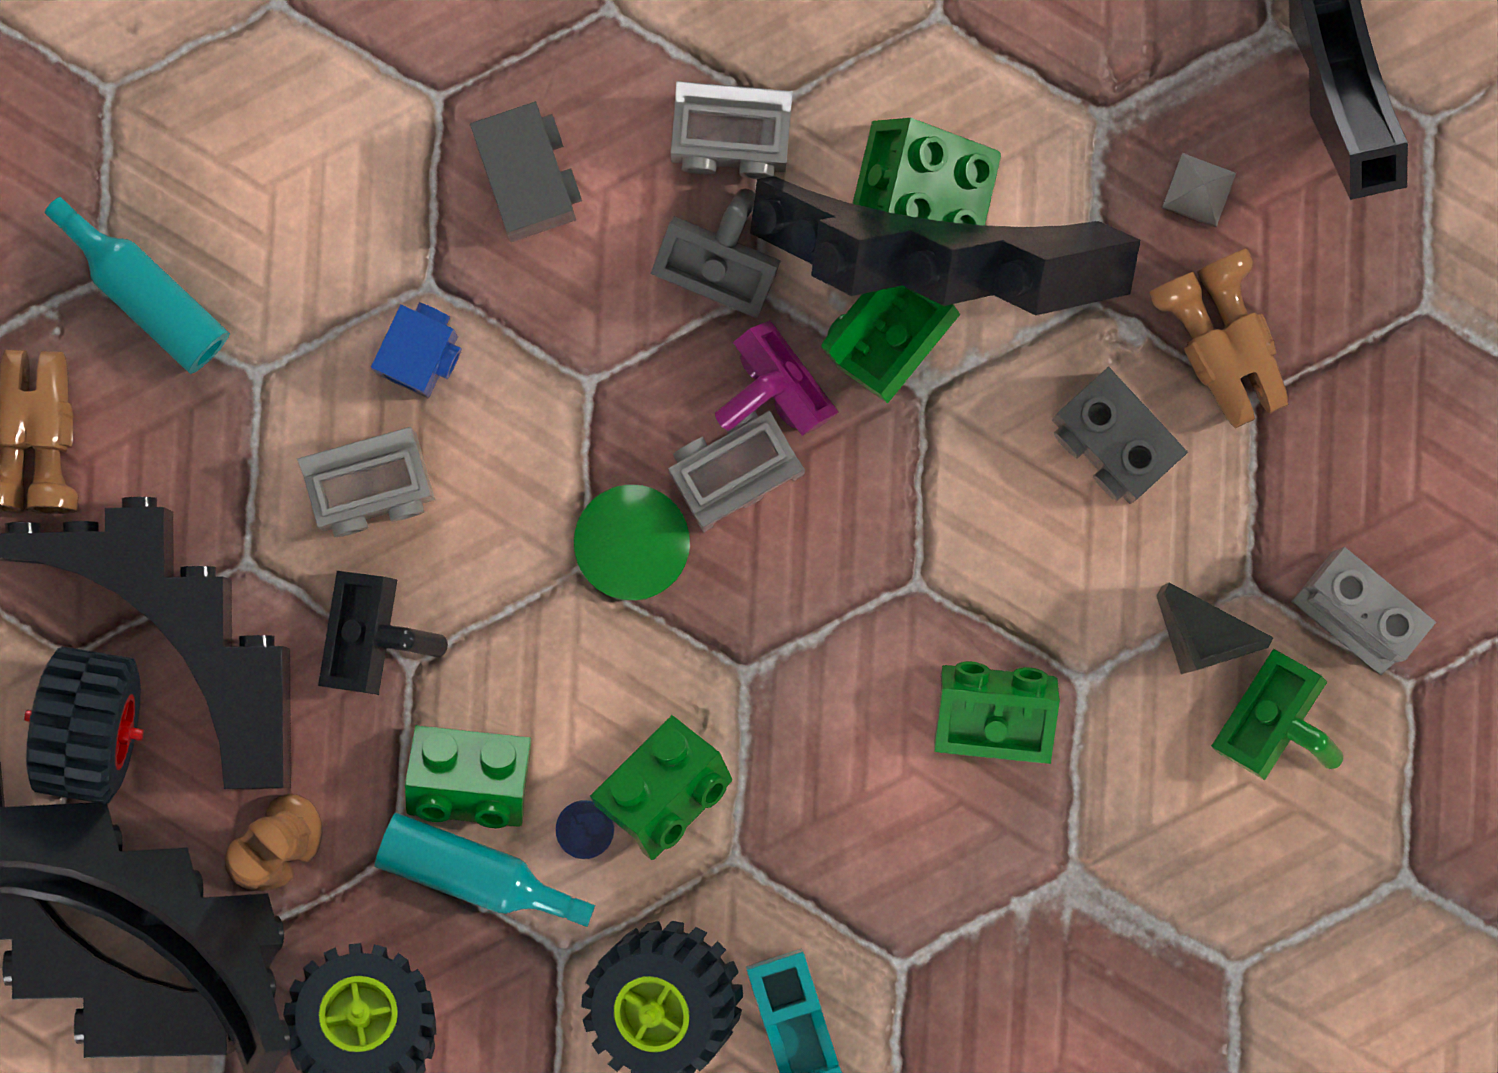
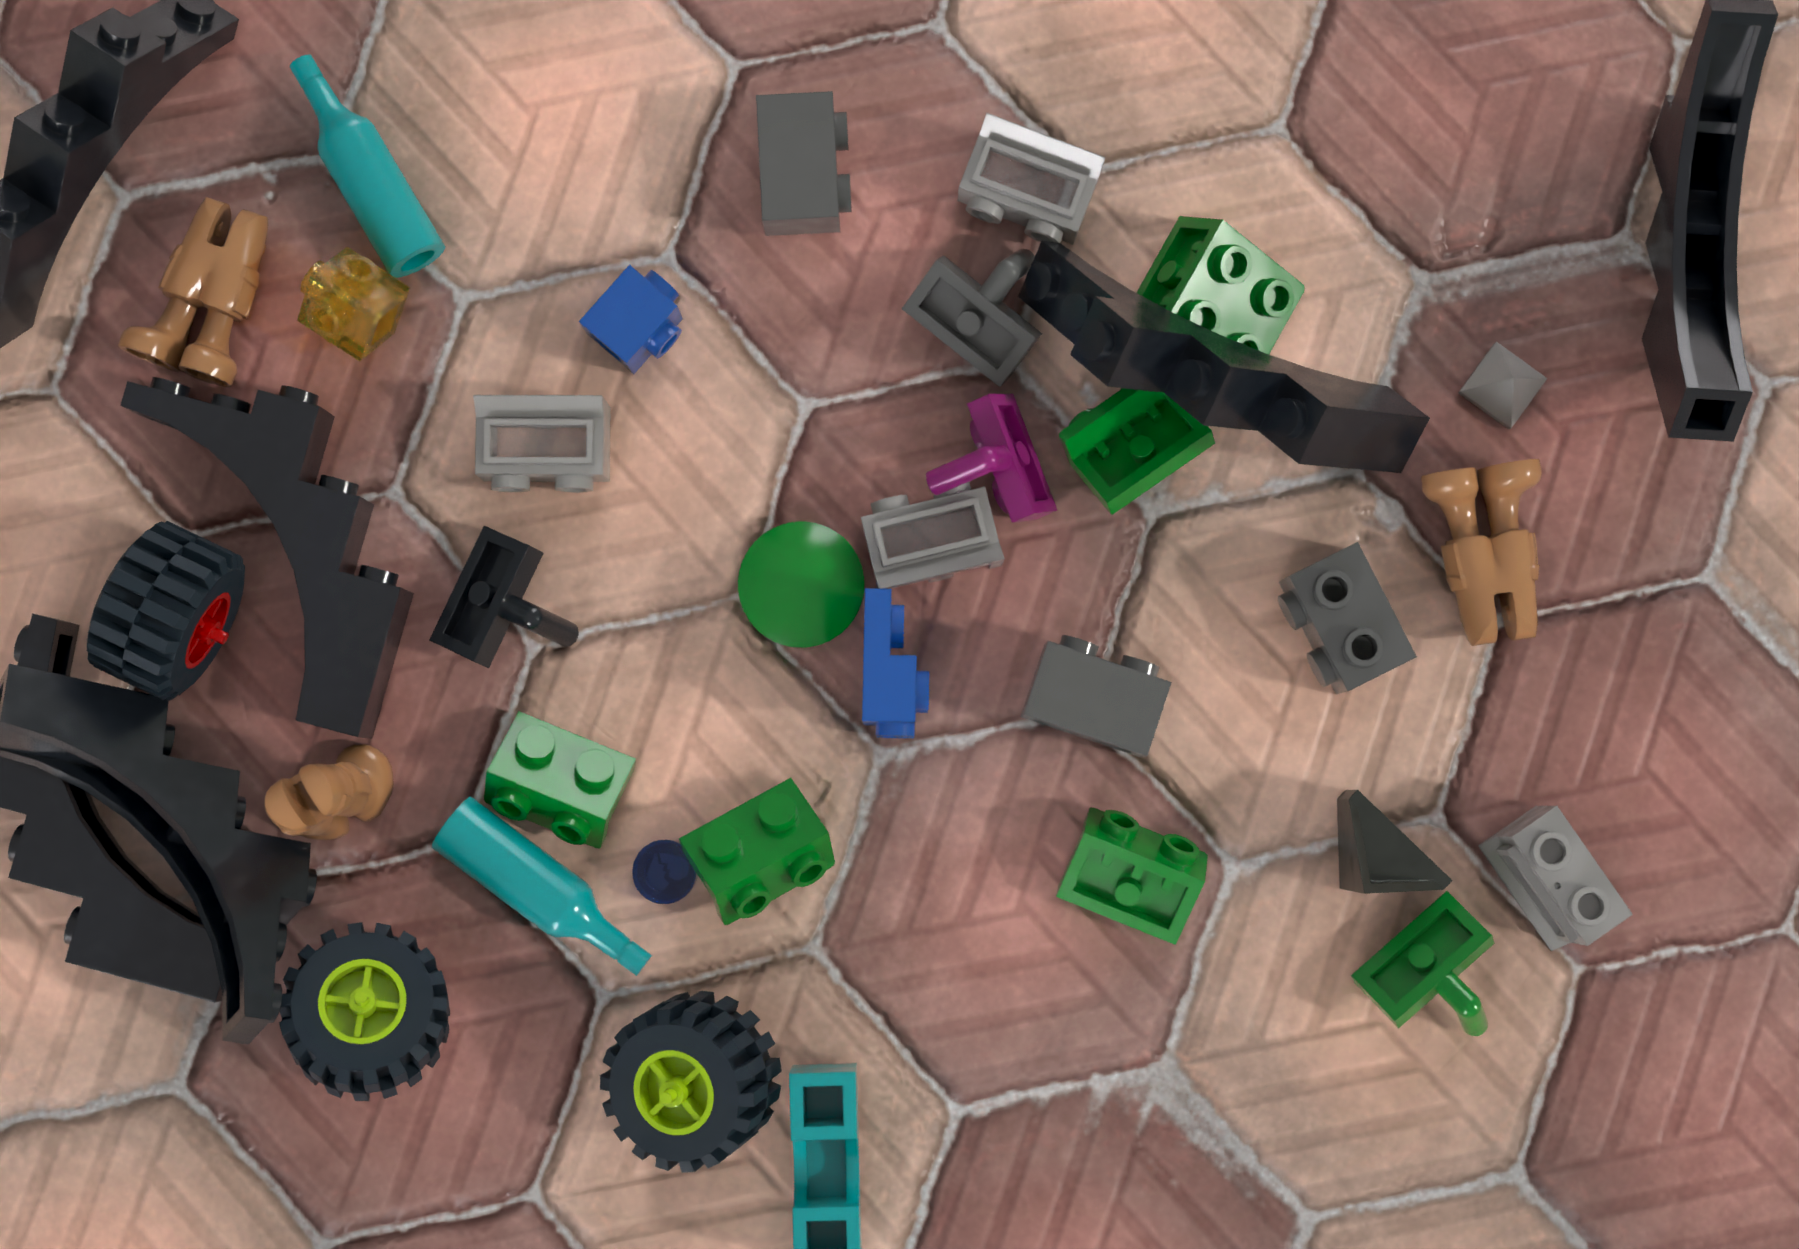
camera: 20 degrees right, 0 degrees up
none -> clear yellow brick [297,247,410,362]
none -> blue plate [862,588,929,739]
none -> dark grey brick [1020,635,1172,758]

